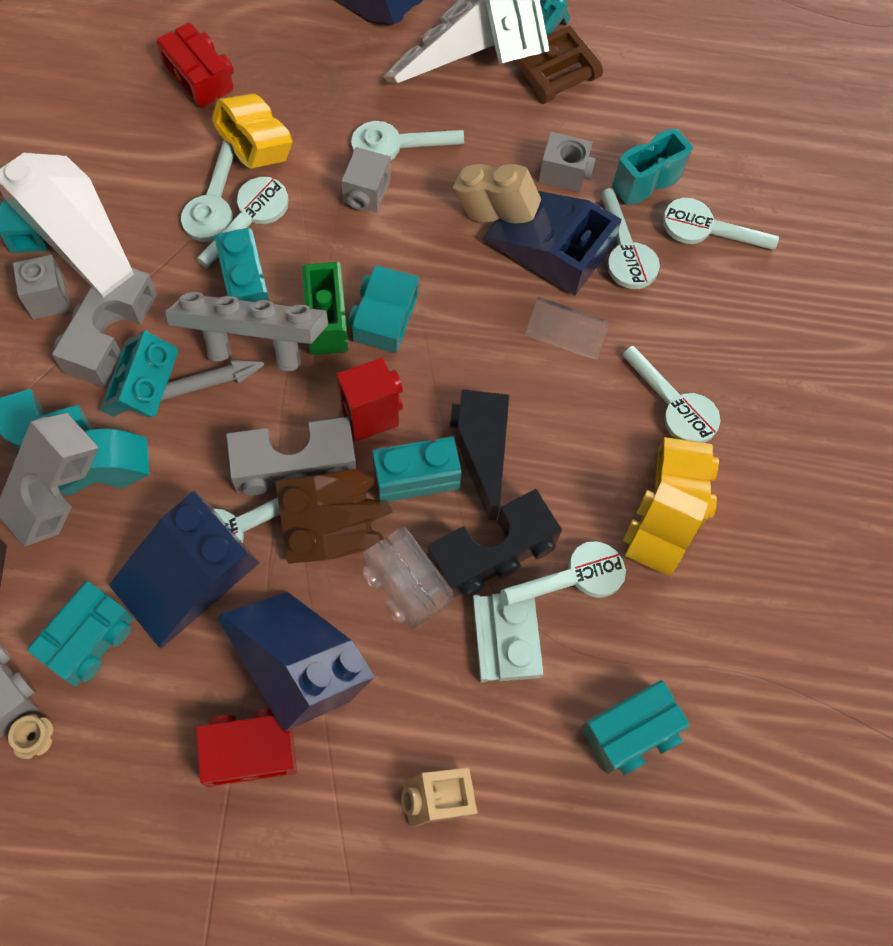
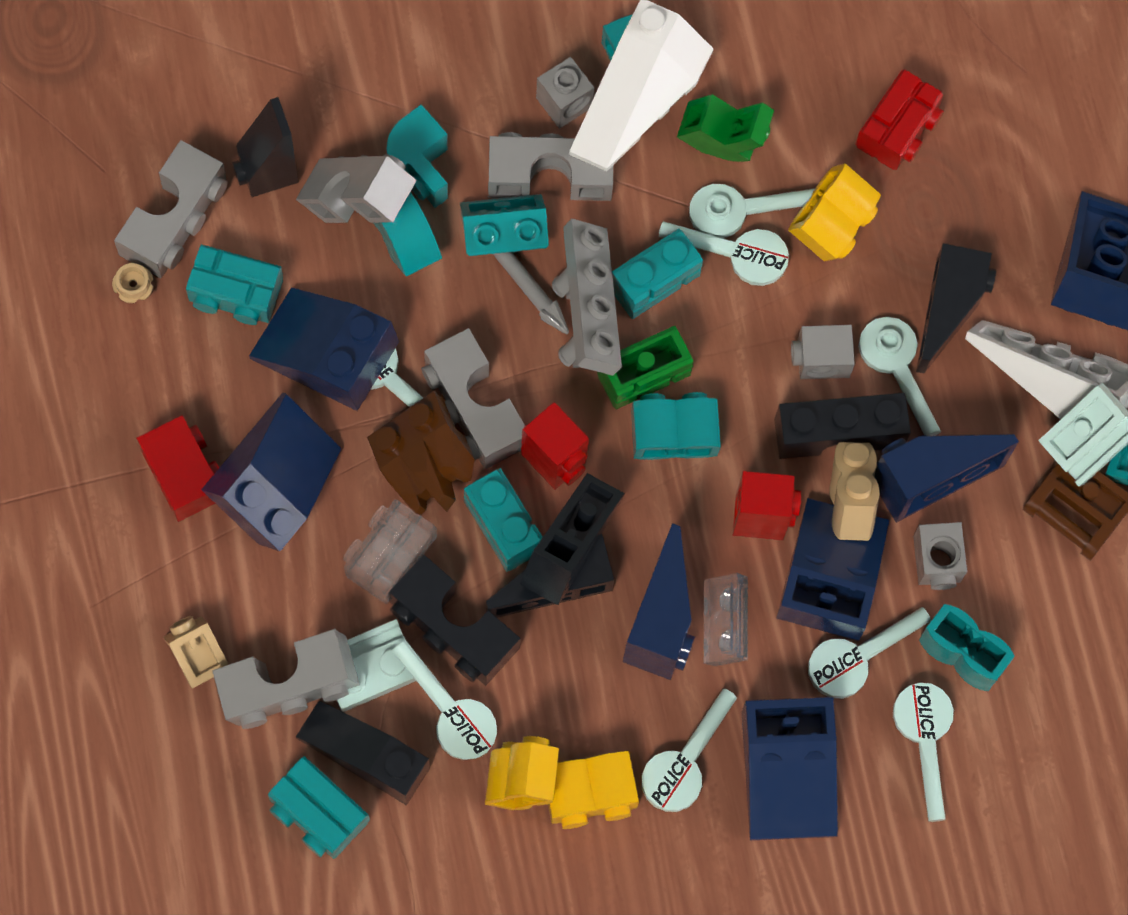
camera: 70 degrees right, 5 degrees up
none -> light grey arch [212,629,360,729]
none -> black slope [296,700,430,806]
none -> black slope [520,473,625,605]
none -> dark blue slope [622,523,695,680]
none -> green brick [677,94,774,162]
none -> red brick [732,471,801,540]
none -> dark blue slope [741,697,838,841]
none -> black arch [774,393,911,459]
none -> dark blue slope [875,434,1019,523]
none -> black slope [916,243,996,374]

